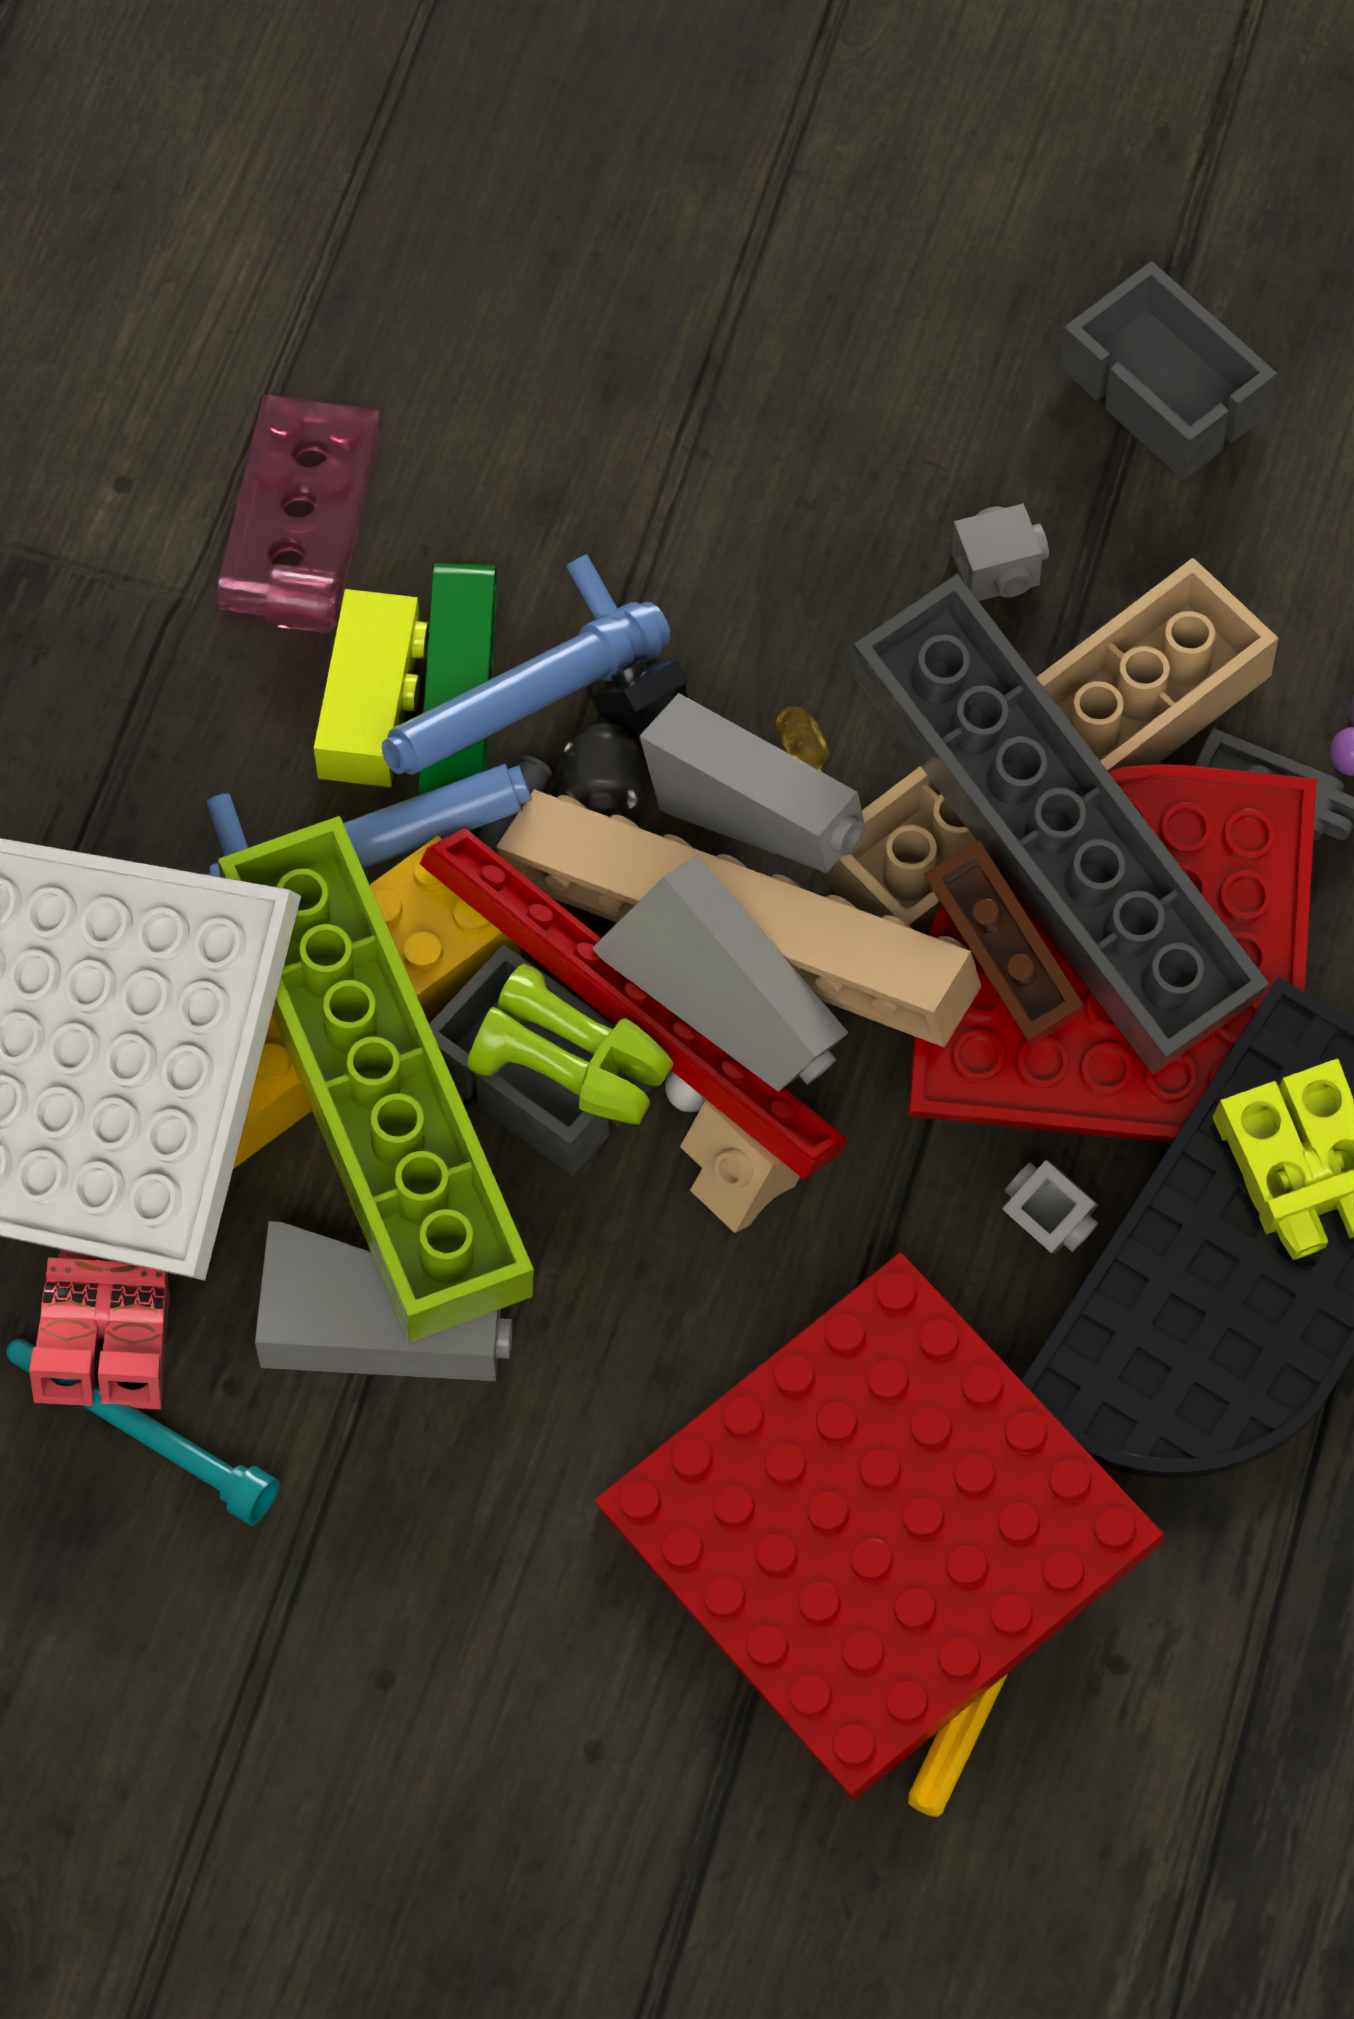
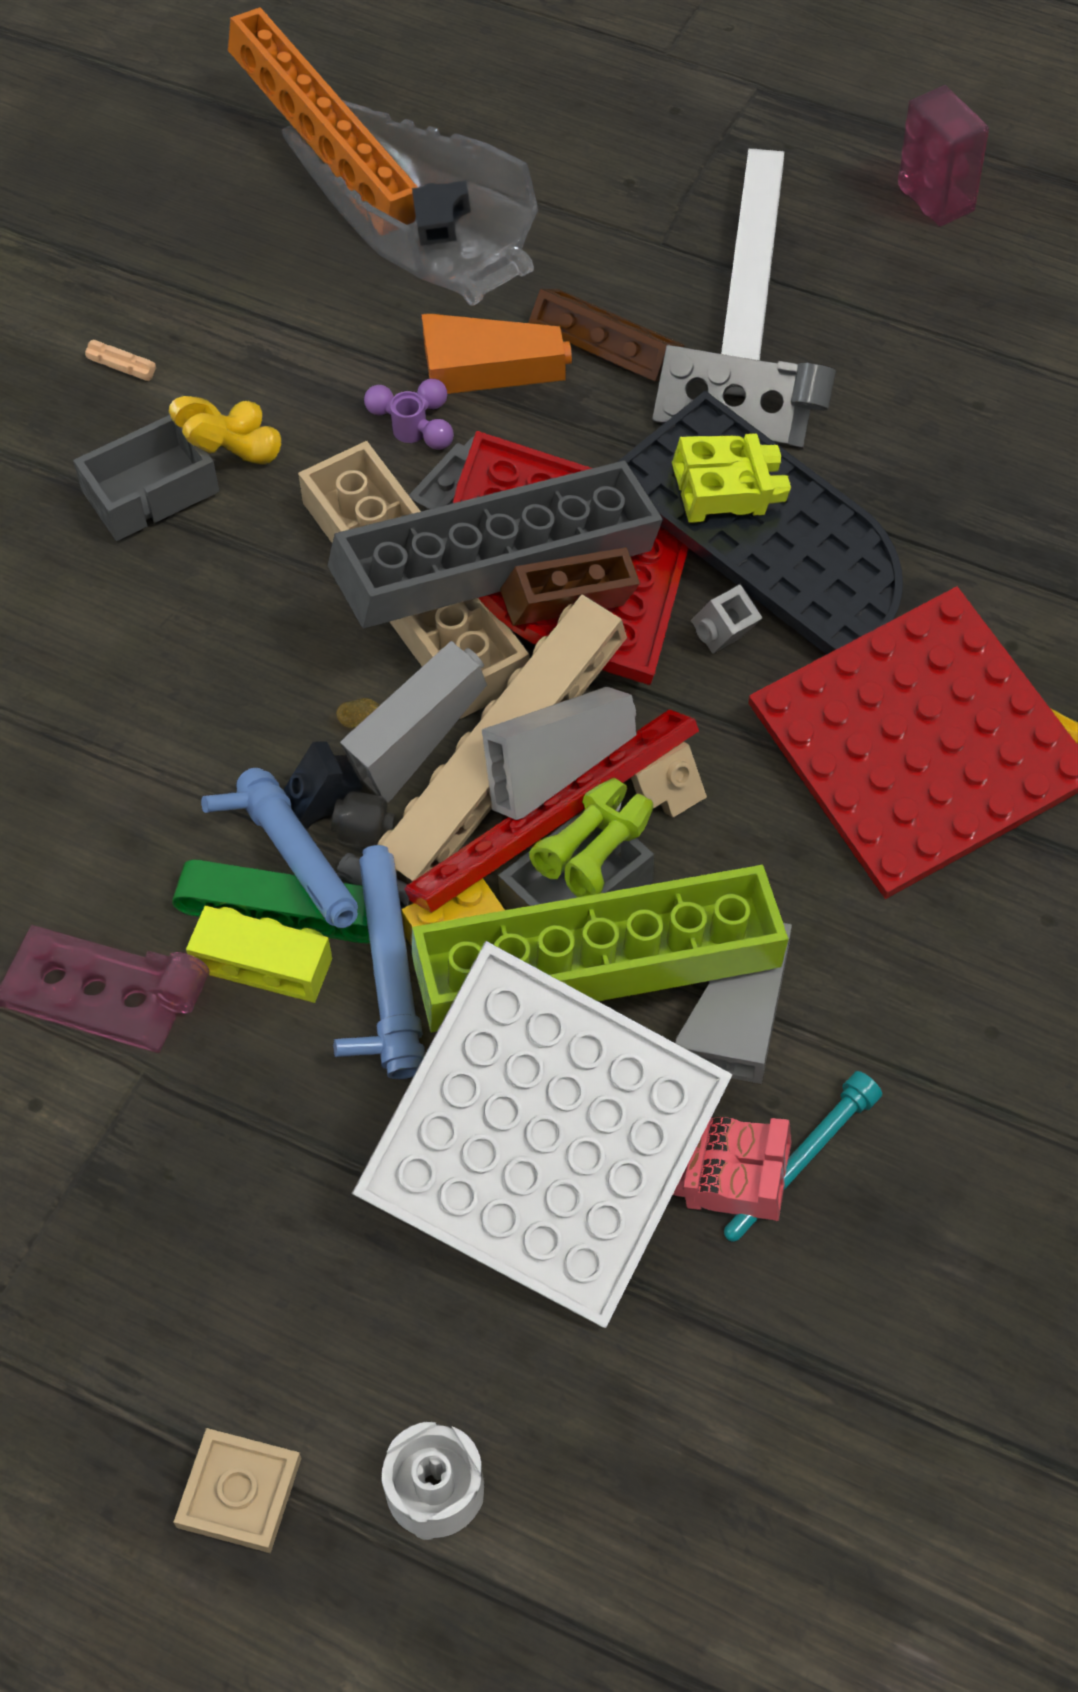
camera: 80 degrees left, 5 degrees down
light grey brick [951,503,1049,601] -> none
none -> yellow piece [169,396,281,465]

